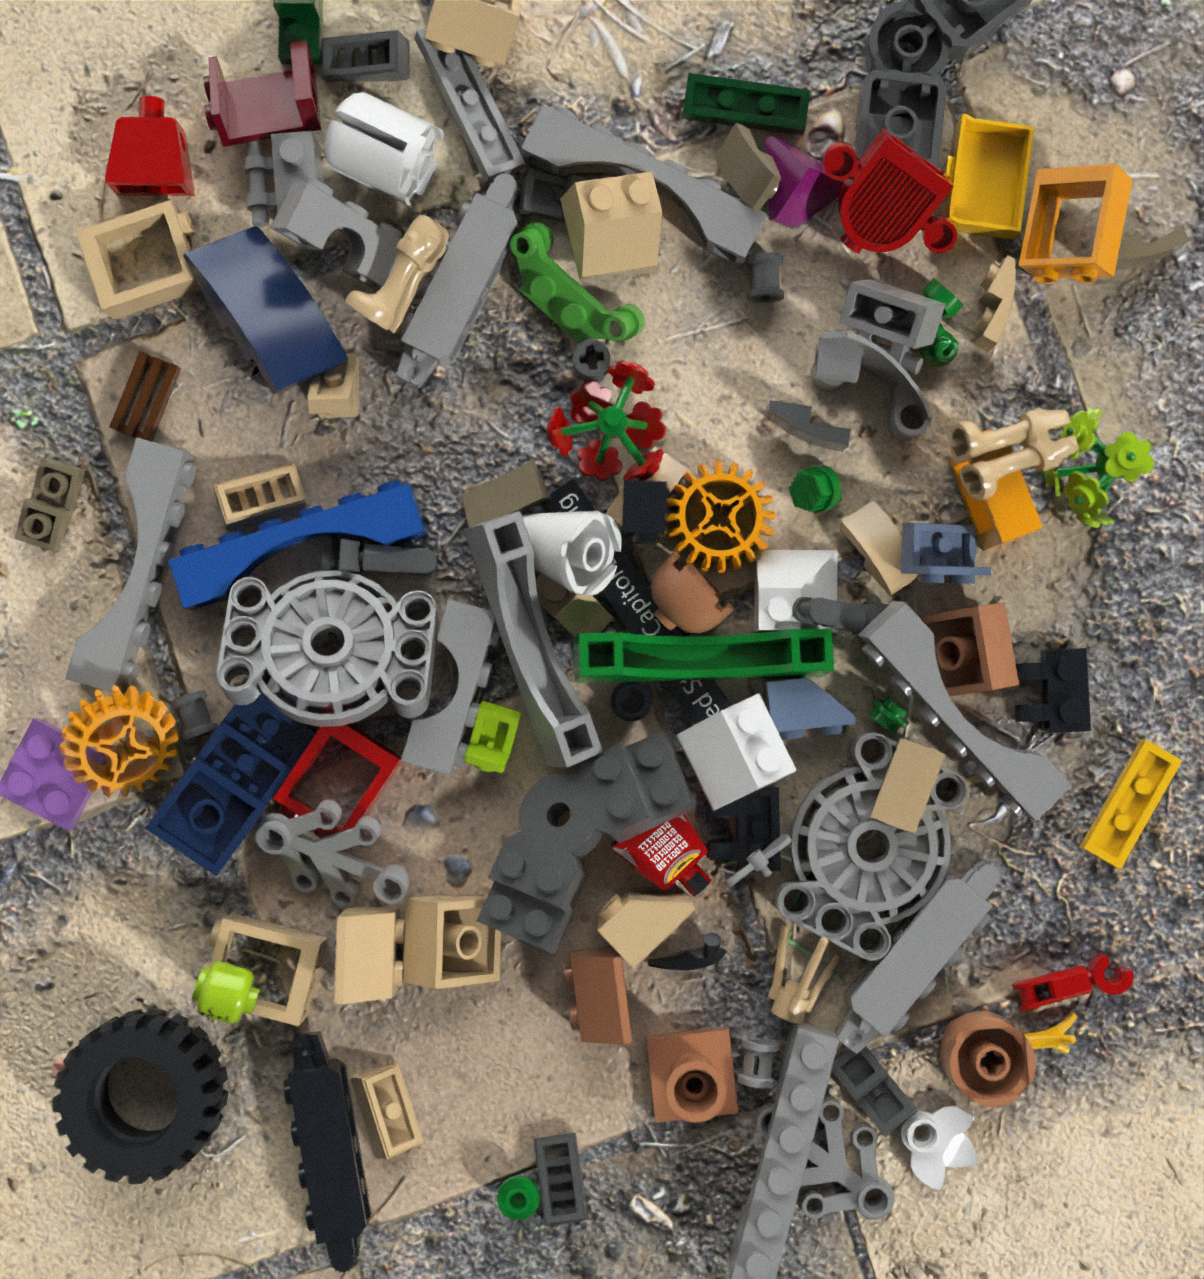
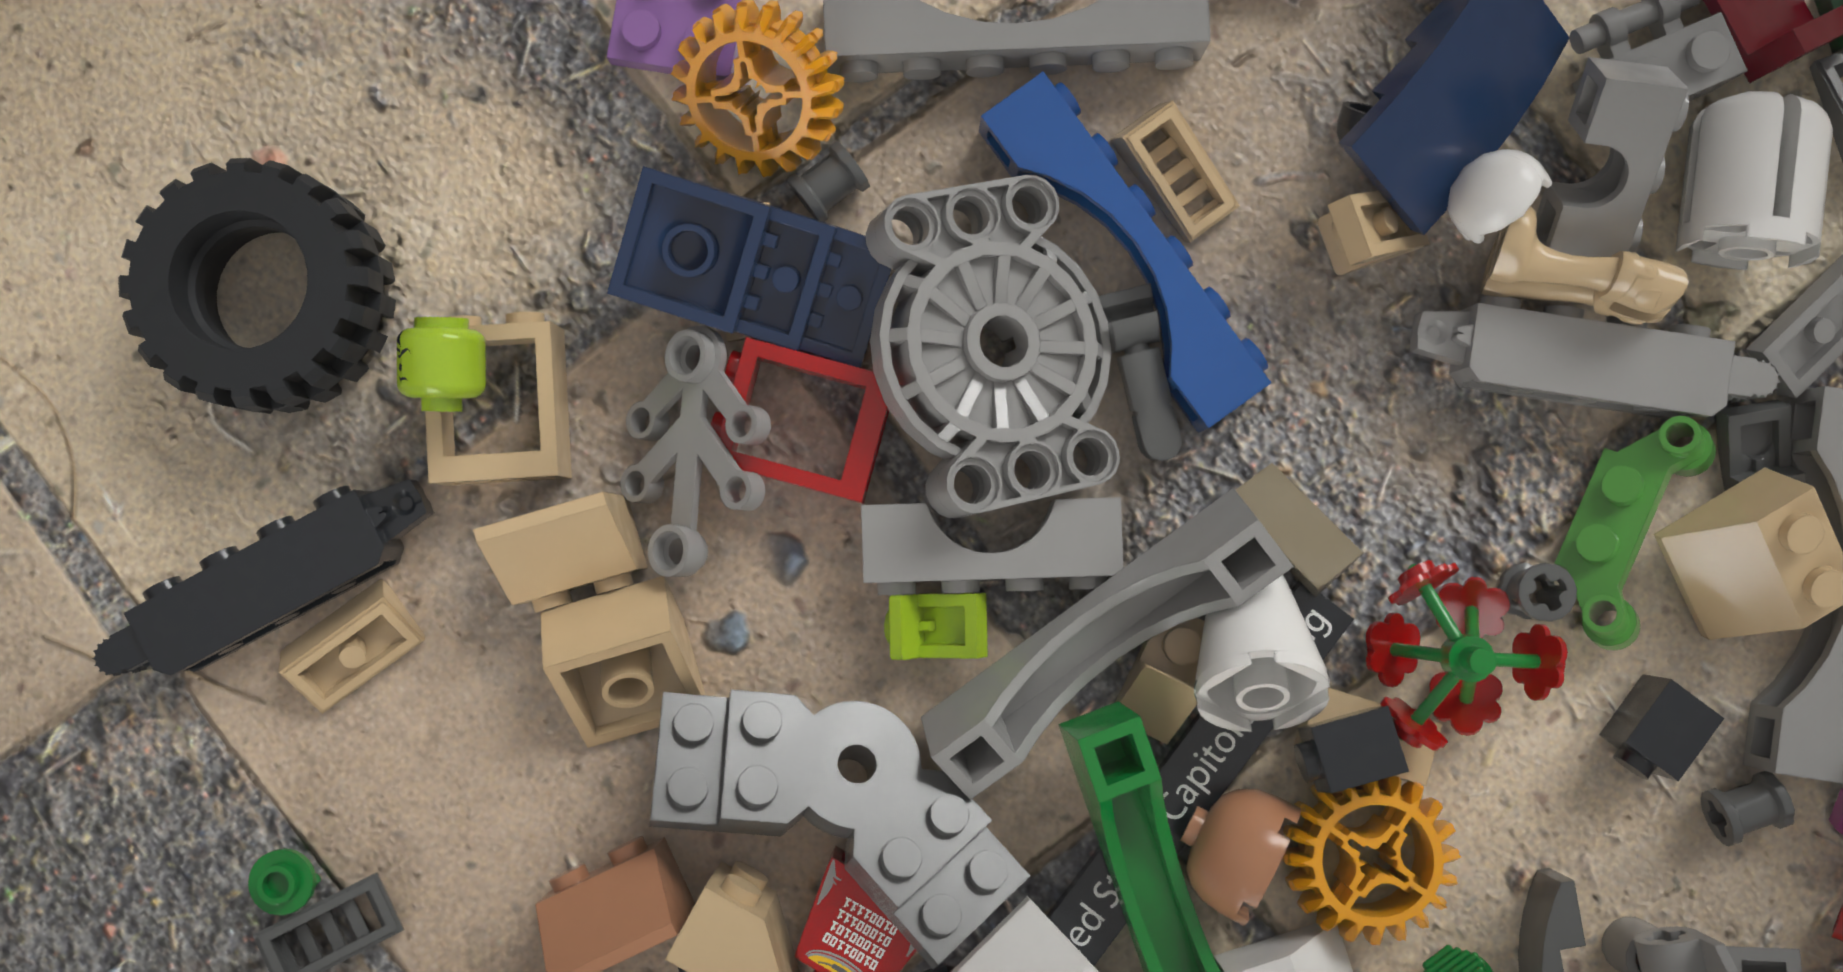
camera: 75 degrees right, 0 degrees up
black plate [611,682,652,721] -> none
none -> white hair [1447,149,1552,244]
none -> black brick [1599,674,1724,782]

